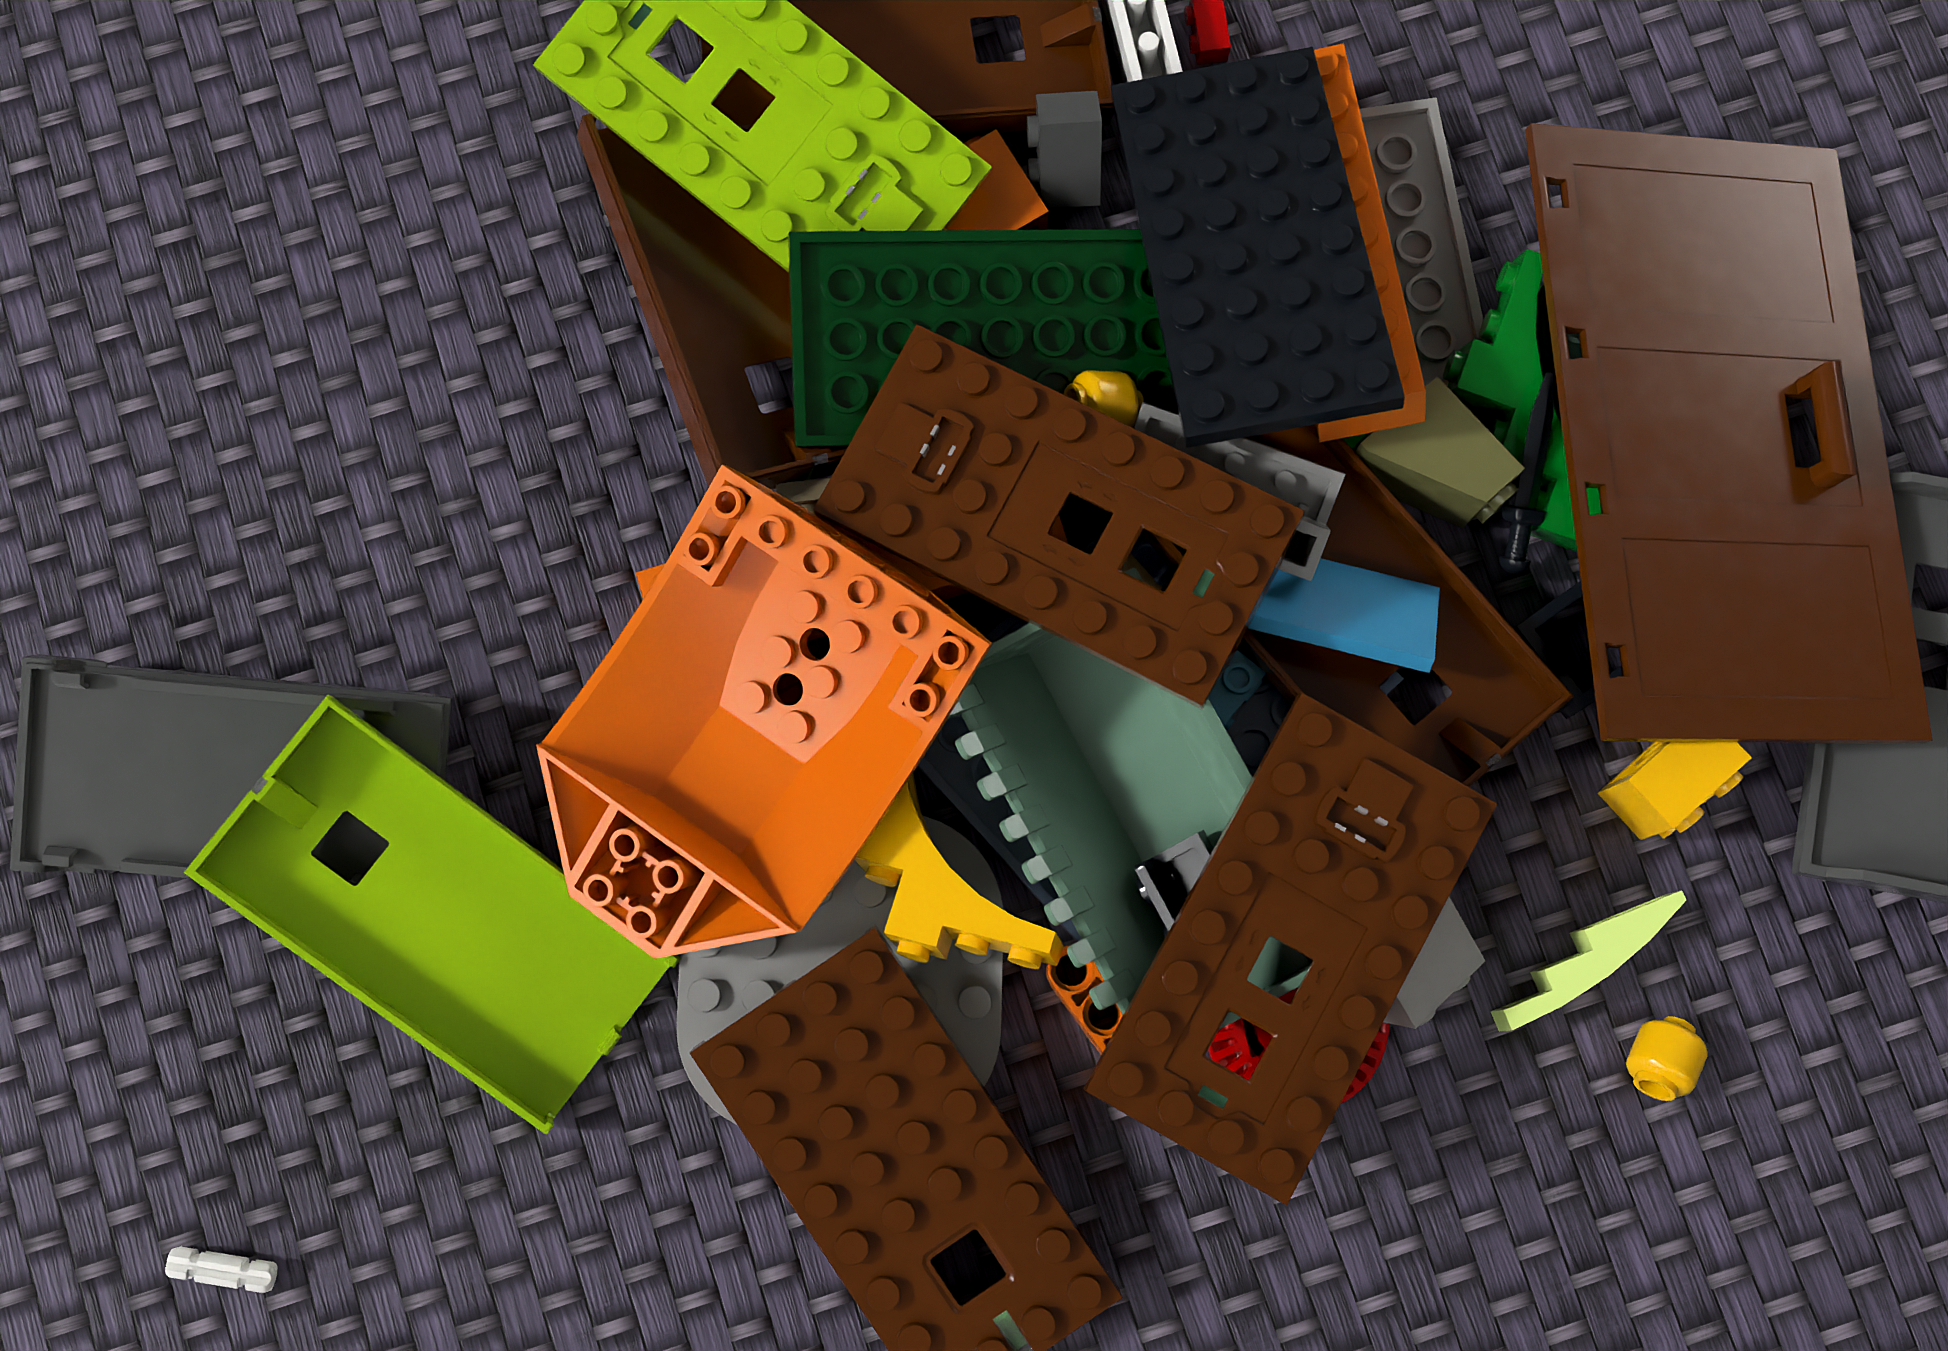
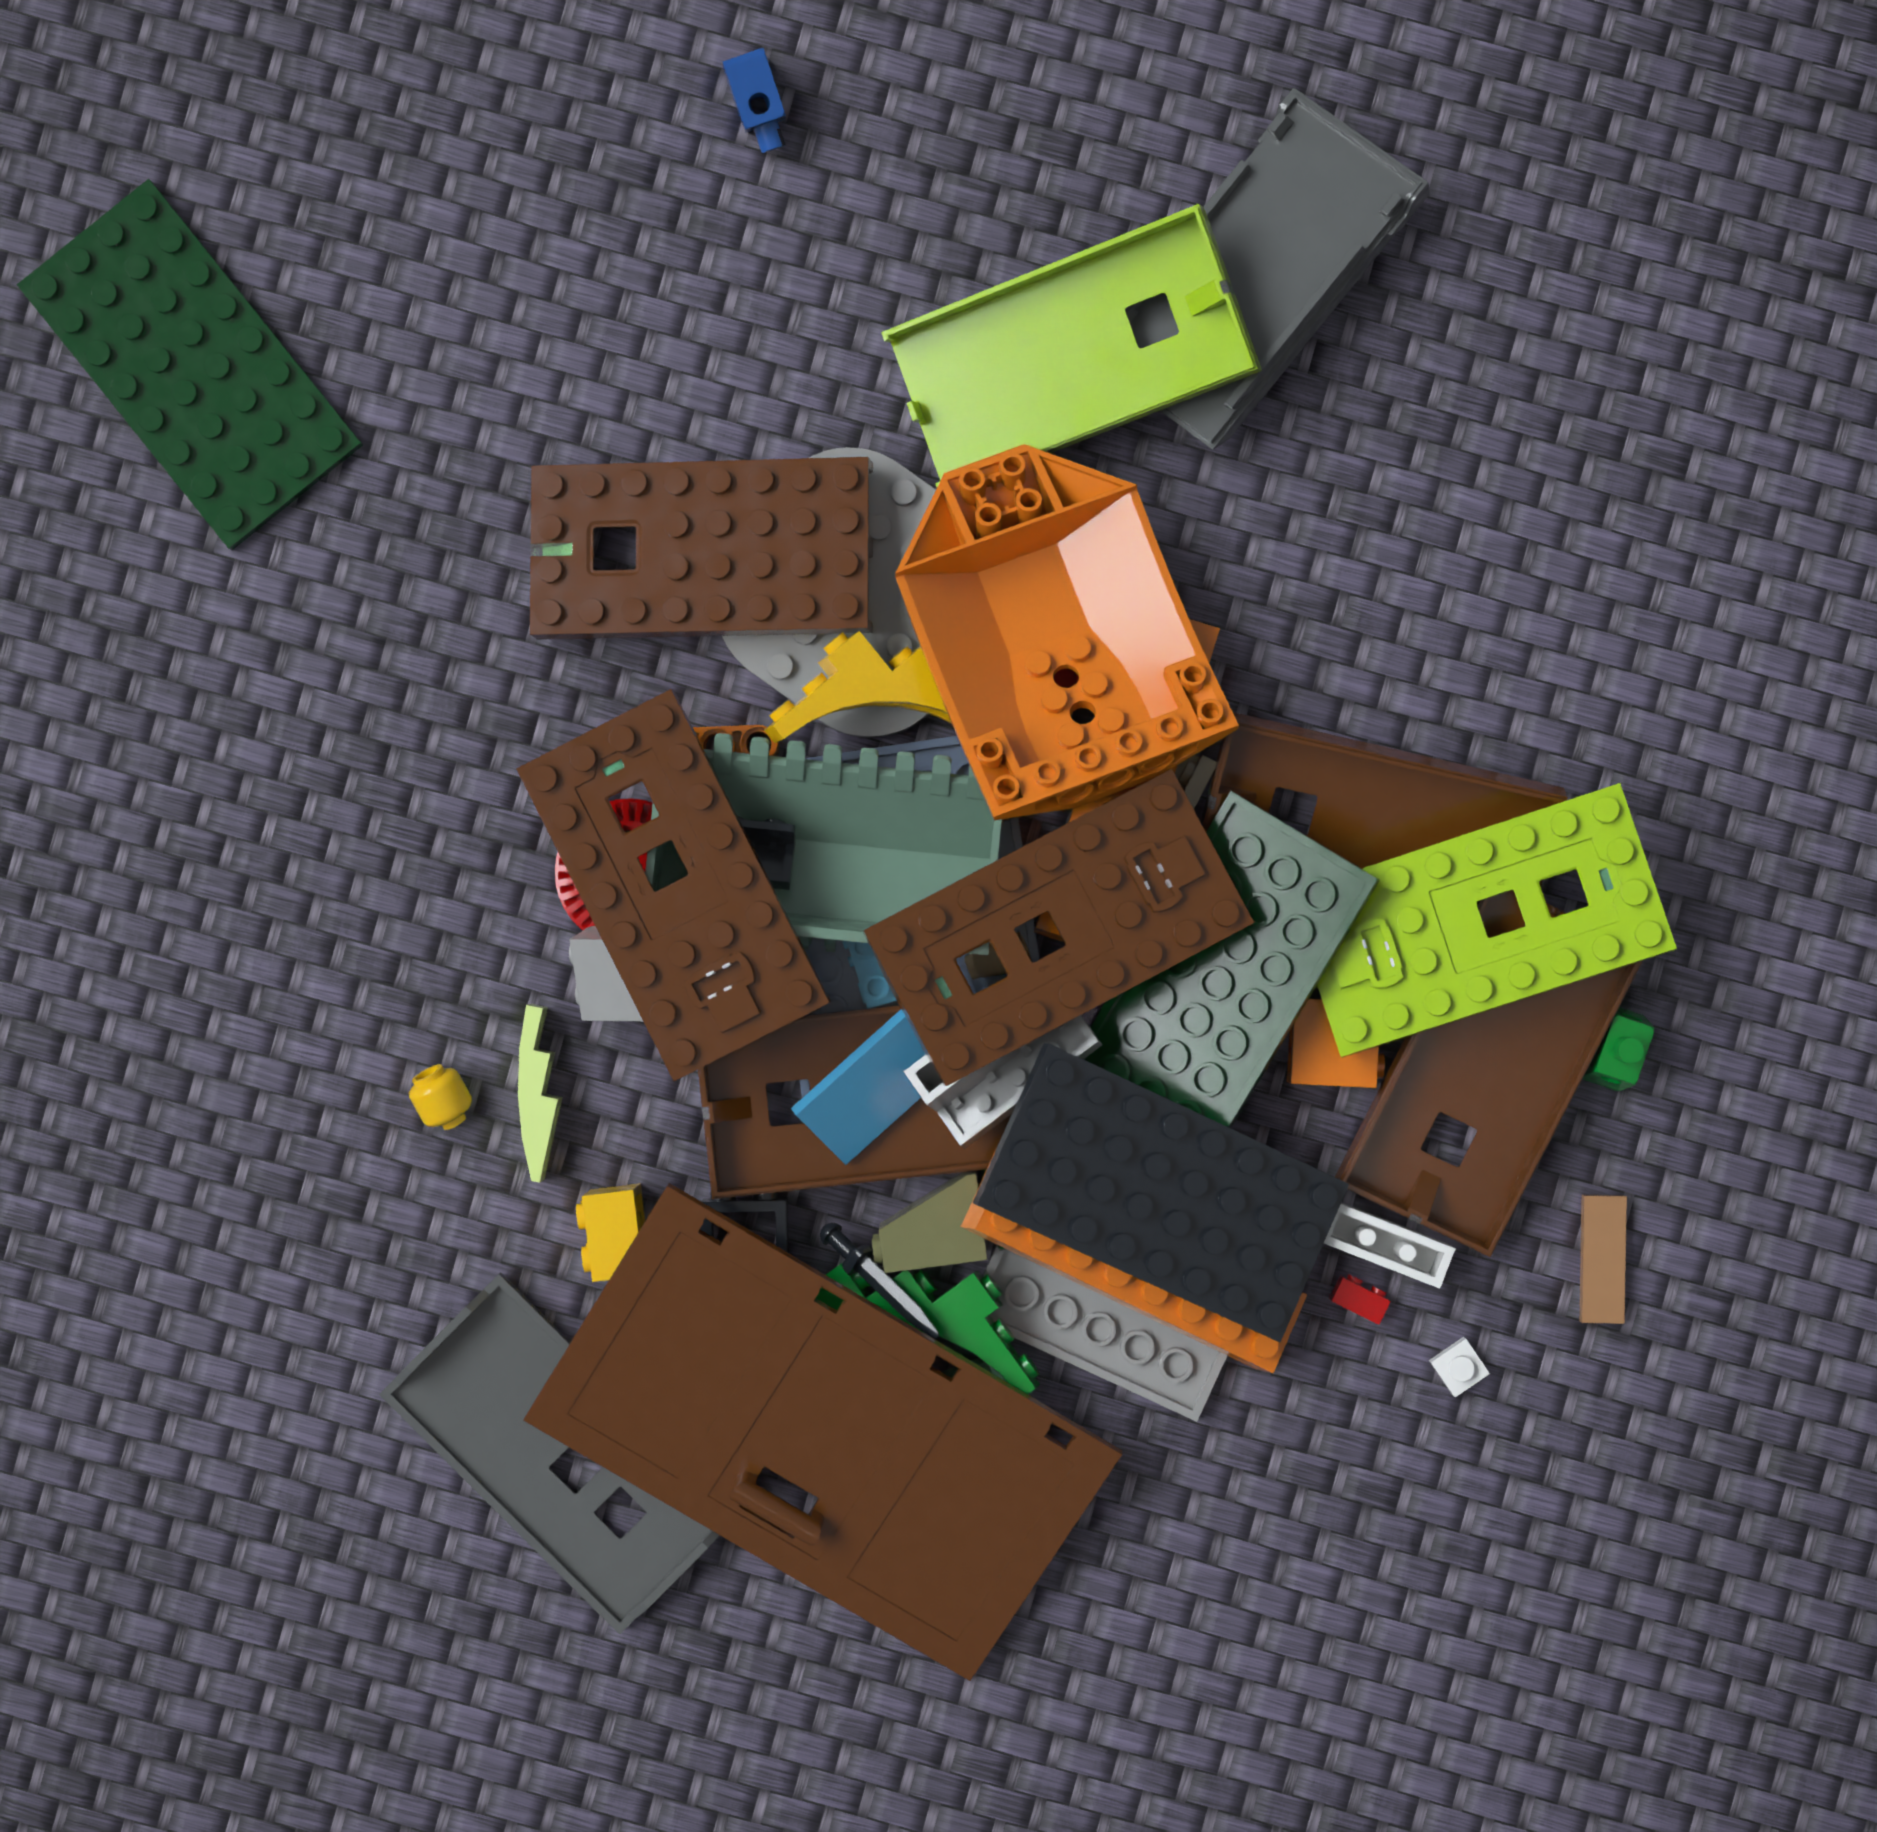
camera: 130 degrees right, 10 degrees up
white axle [165,1246,278,1293] -> none
dark grey brick [1027,91,1102,209] -> none
yellow head [1063,370,1144,428] -> none

